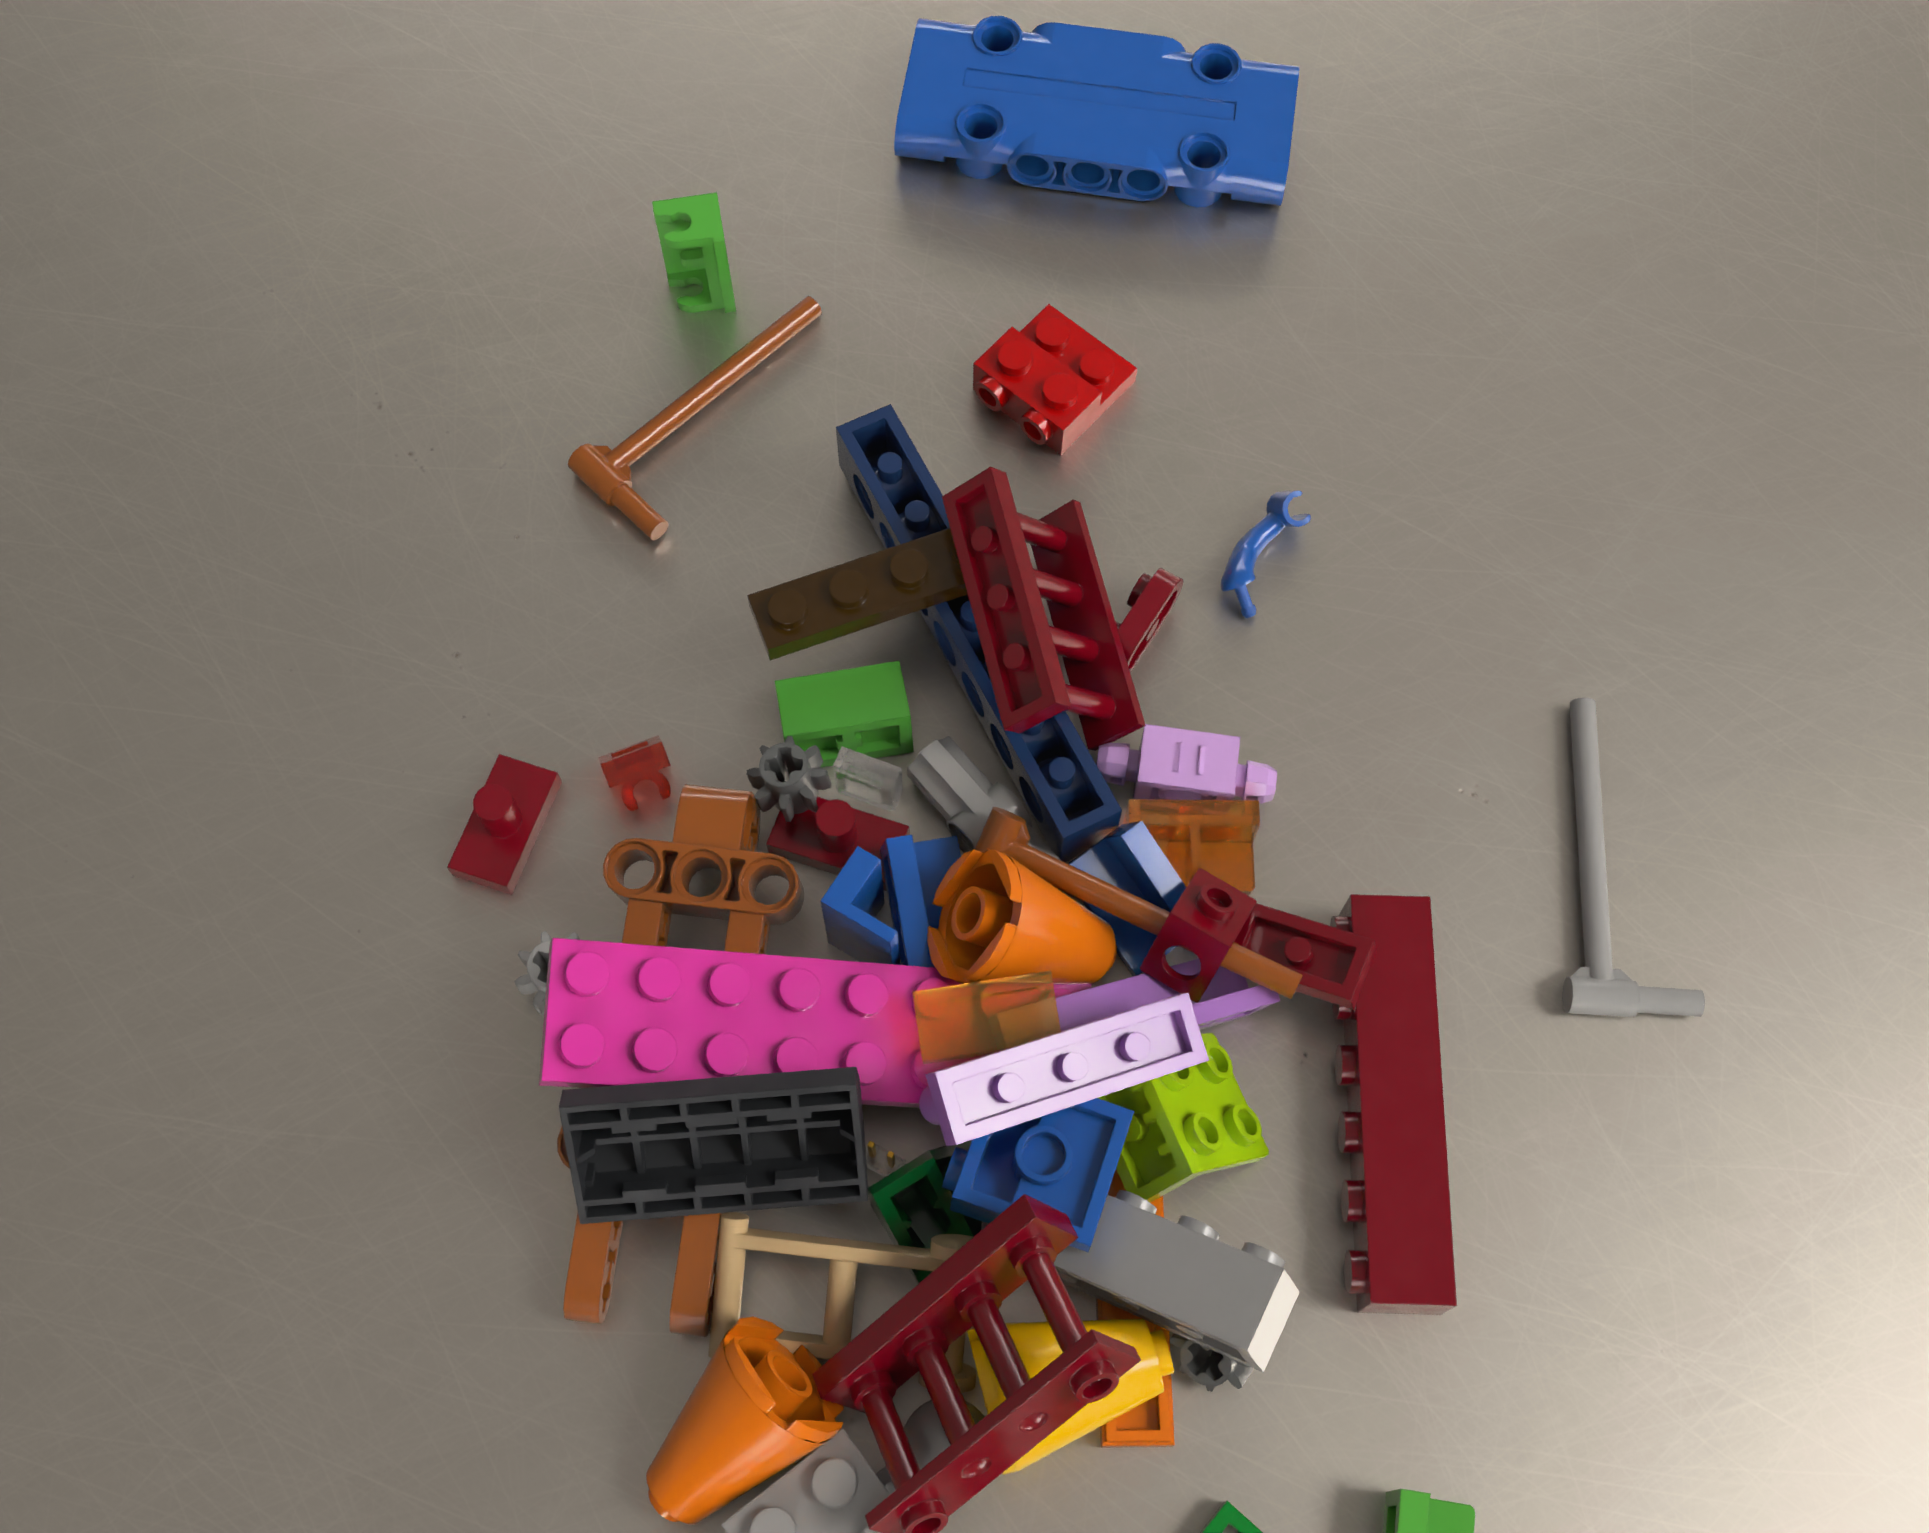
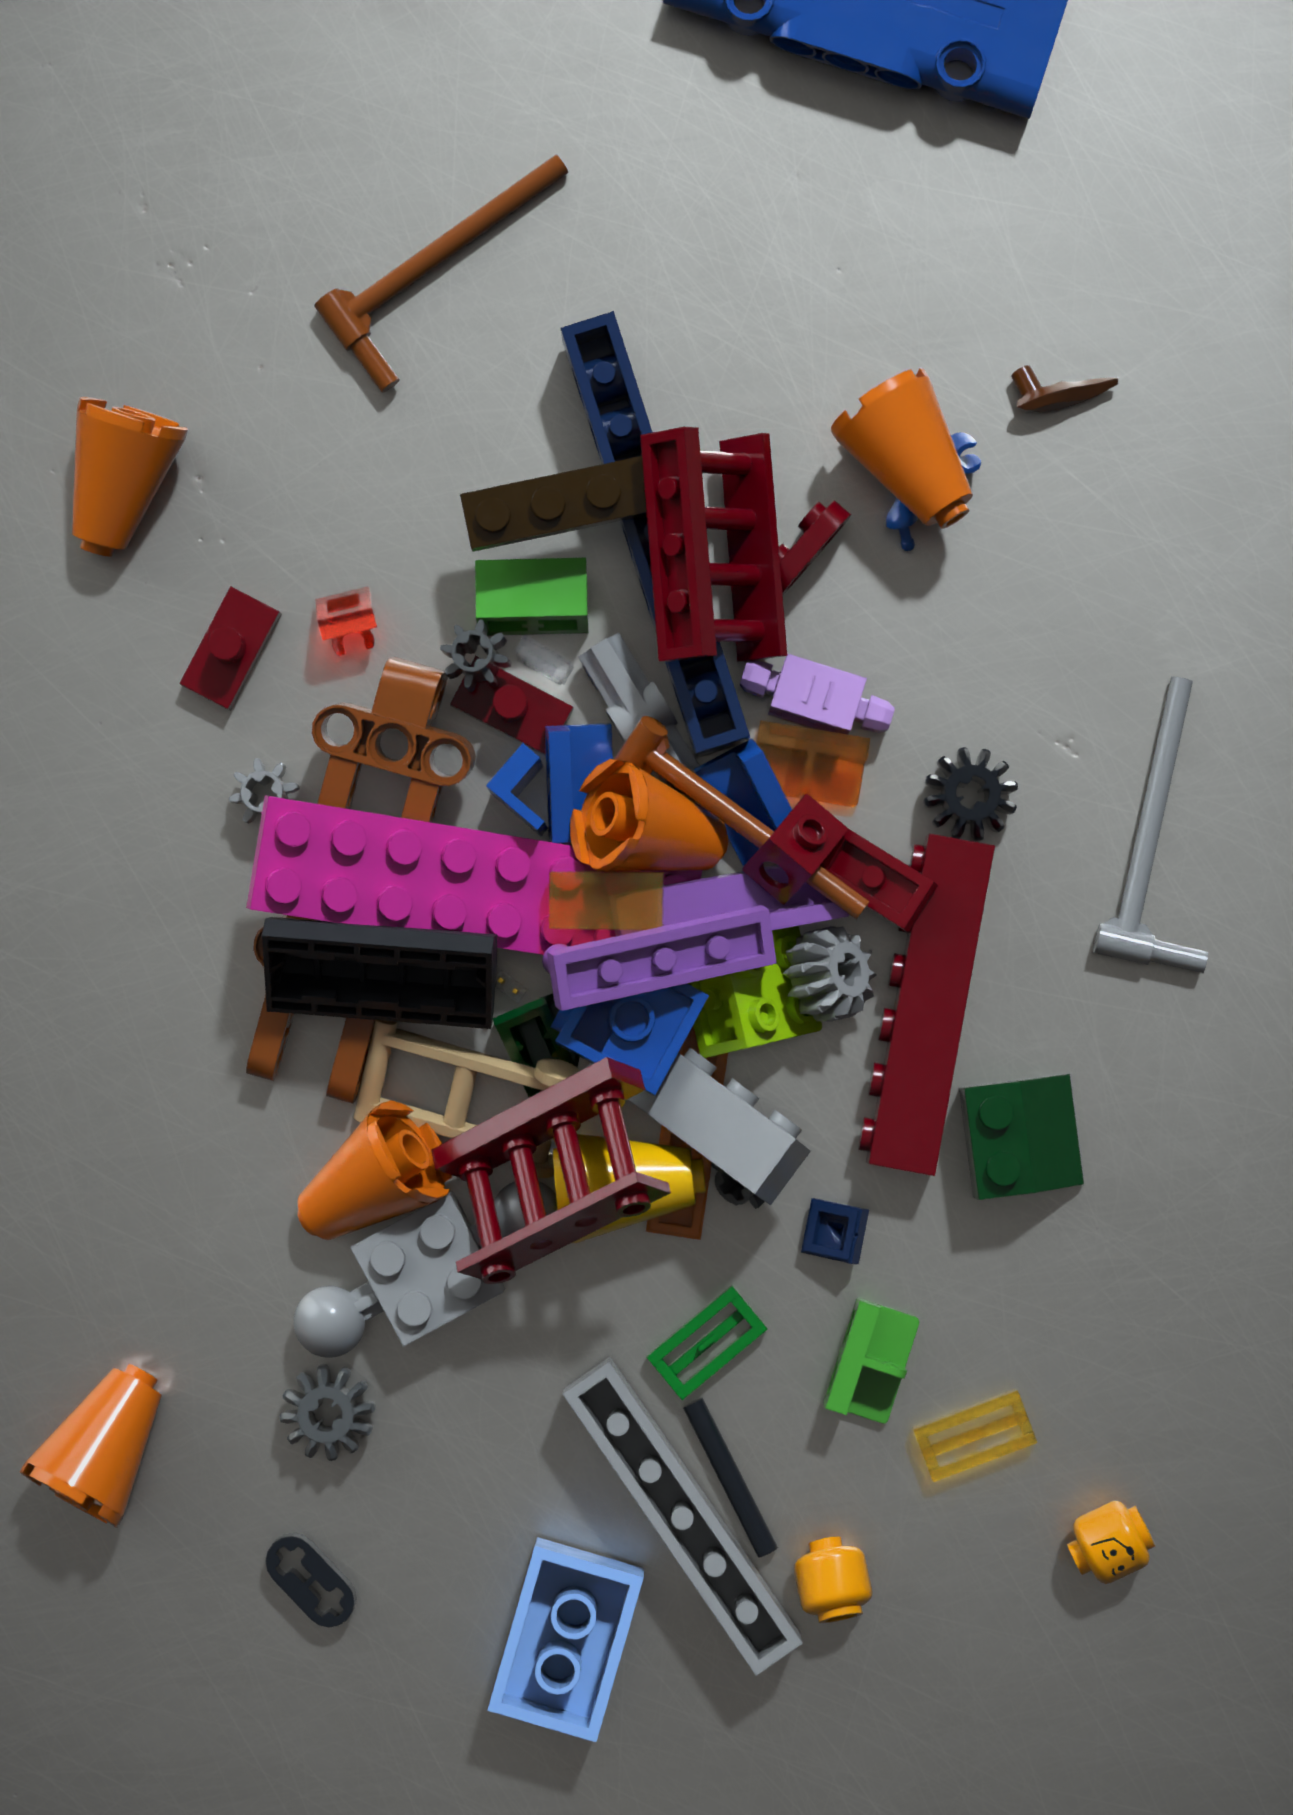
camera: 15 degrees right, 20 degrees up
bright green hinge [652,192,736,313] -> none
red plate [973,304,1137,455] -> none
none -> orange cone [72,397,188,557]
none -> light grey gear [782,926,877,1022]
none -> dark blue tile [801,1198,869,1264]
none -> orange cone [831,368,973,529]
none -> black gear [923,747,1018,842]
none -> dark green slope [959,1074,1084,1200]
none -> reddish brown bar [1011,365,1118,412]

